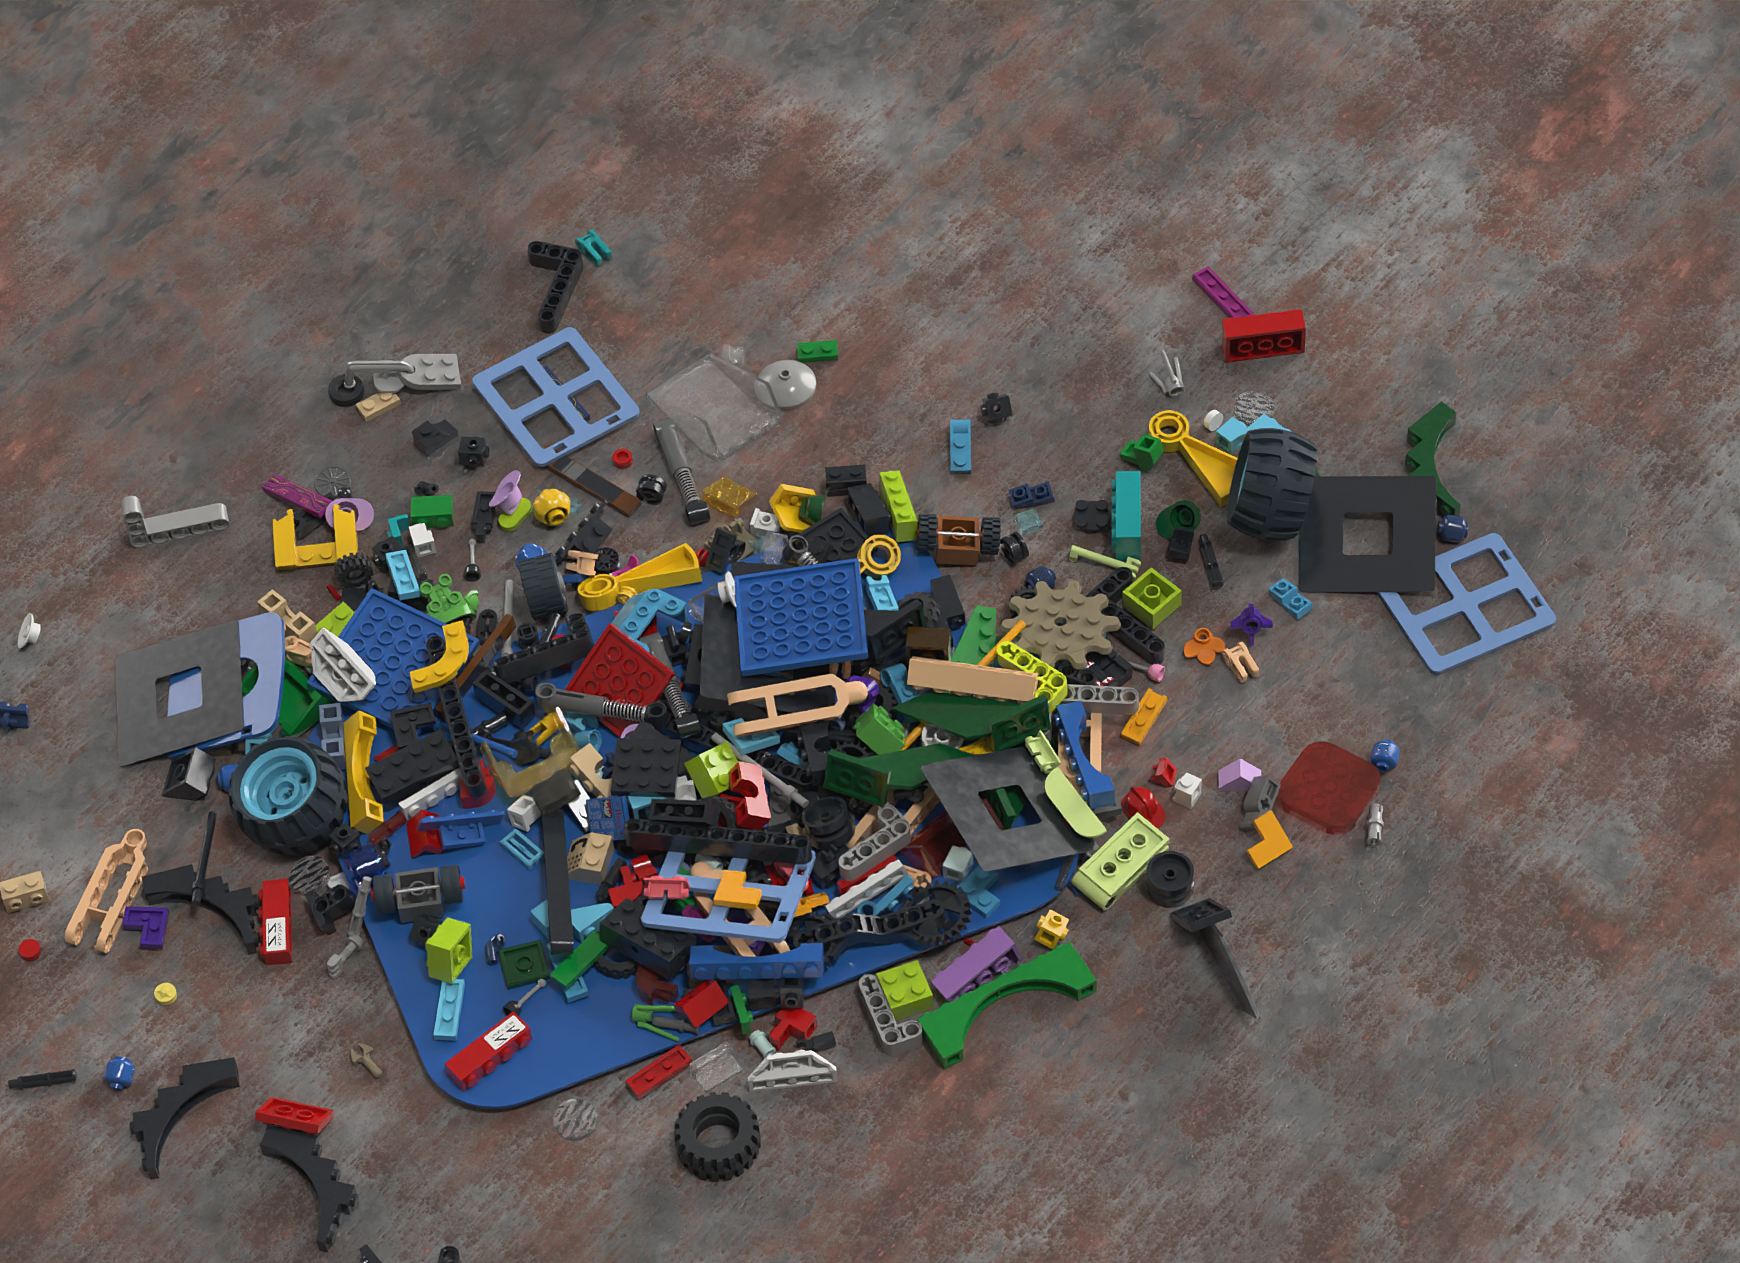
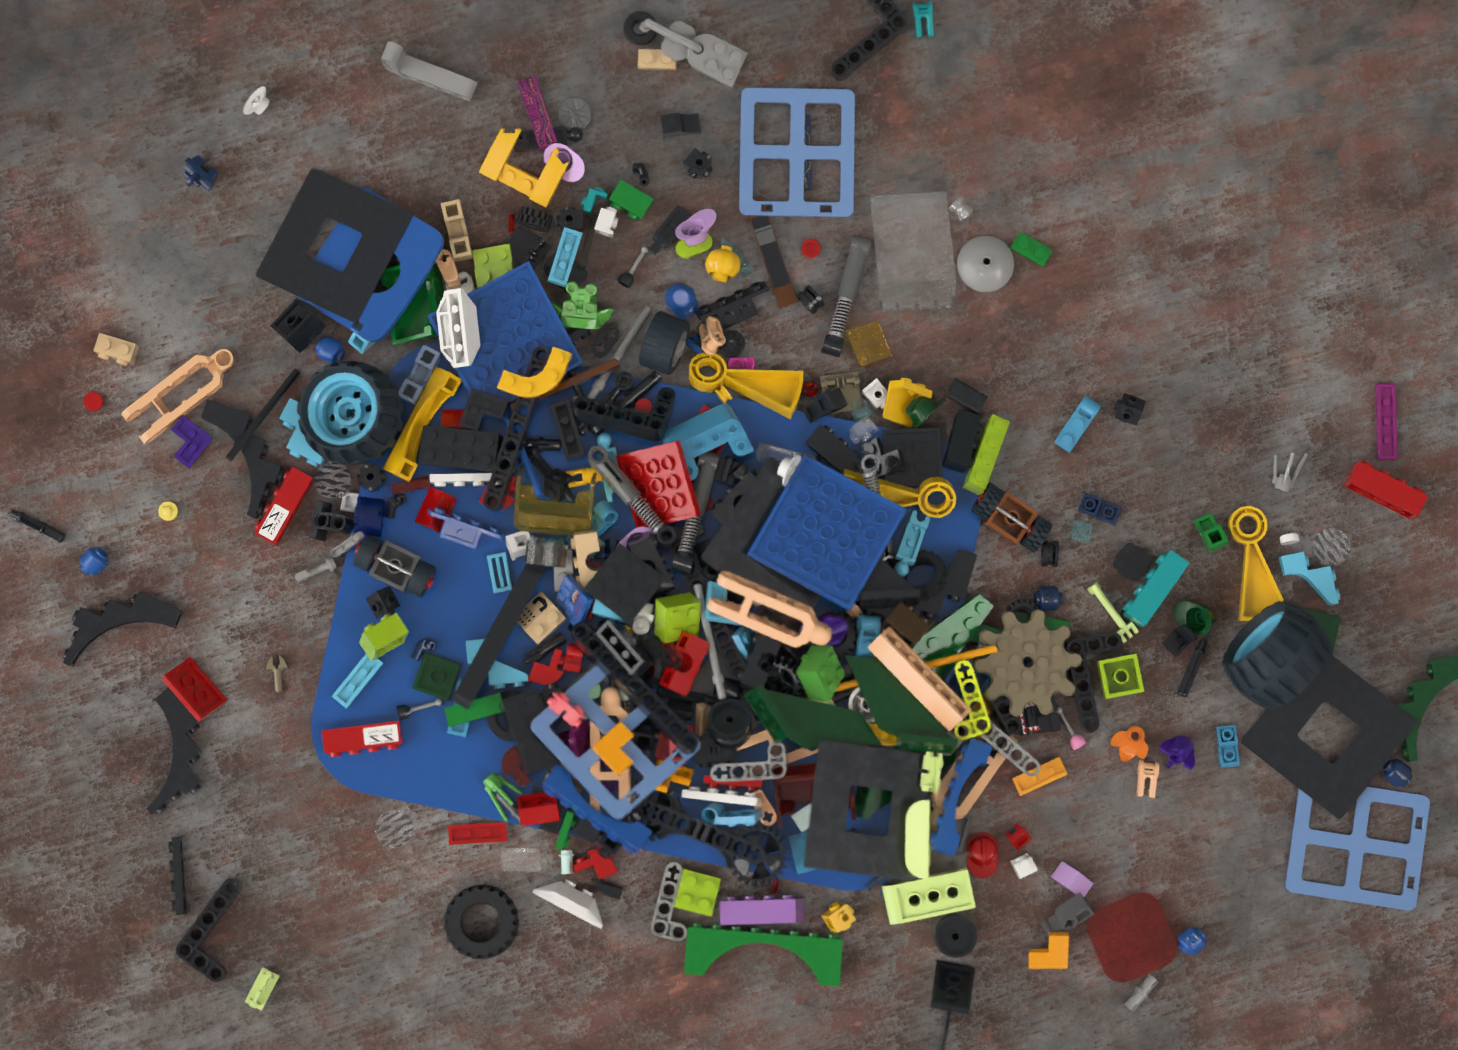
camera: 30 degrees right, 30 degrees up
none -> medium azure arch [279,398,325,467]

